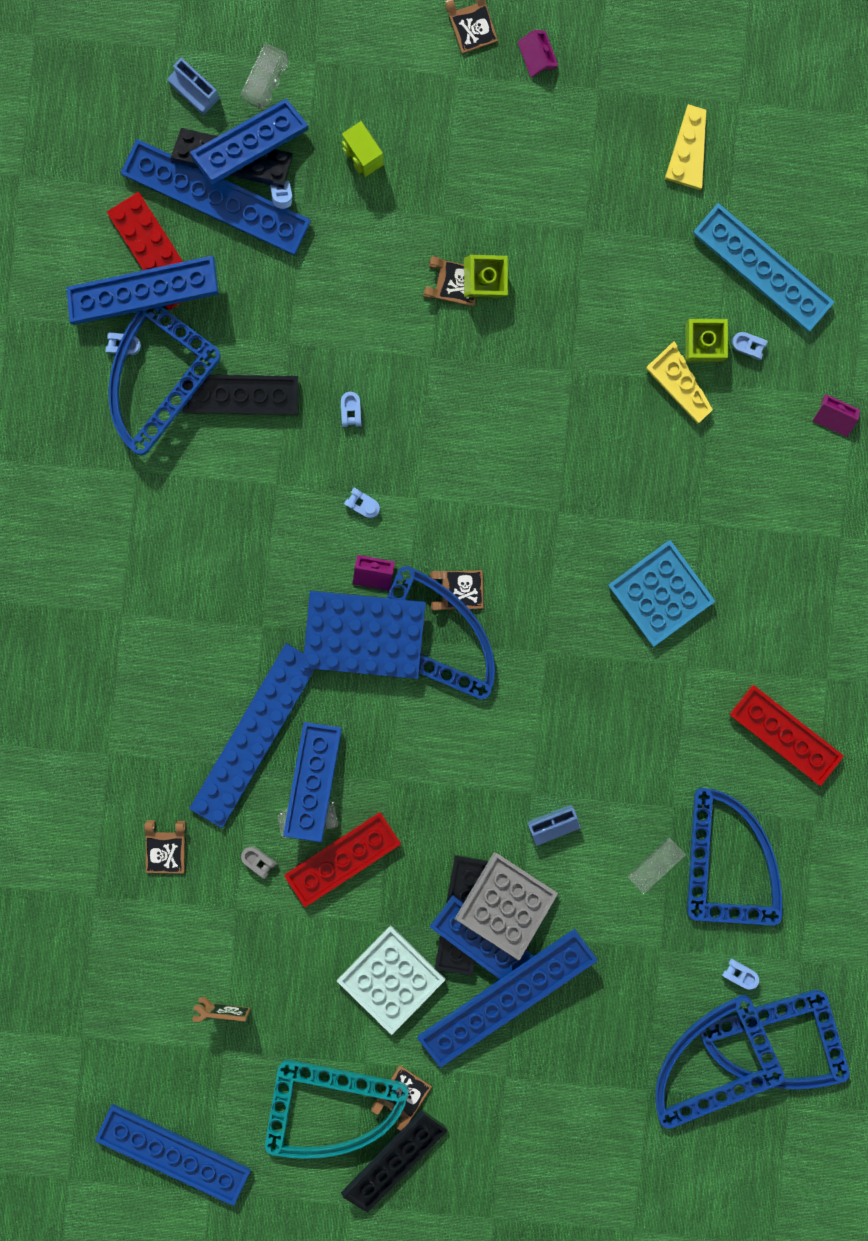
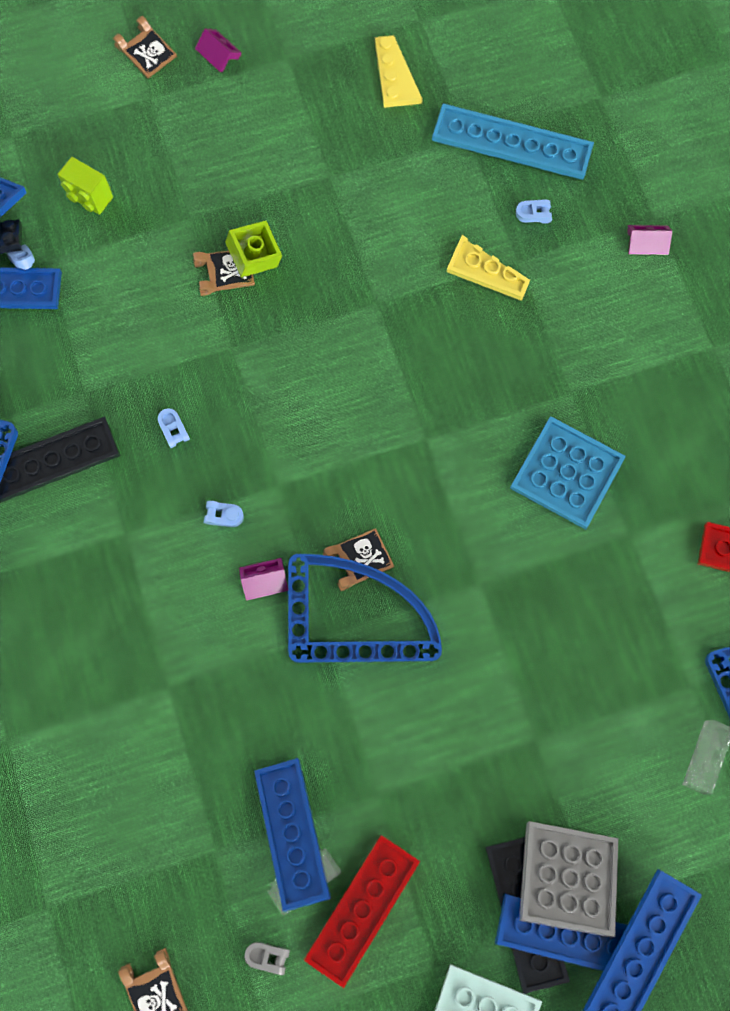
camera: 20 degrees left, 15 degrees down
blue plate [189,643,315,828] -> none
blue plate [303,590,426,679] -> none
medium blue piece [527,805,581,846] -> none
lime brick [685,319,728,362] -> none

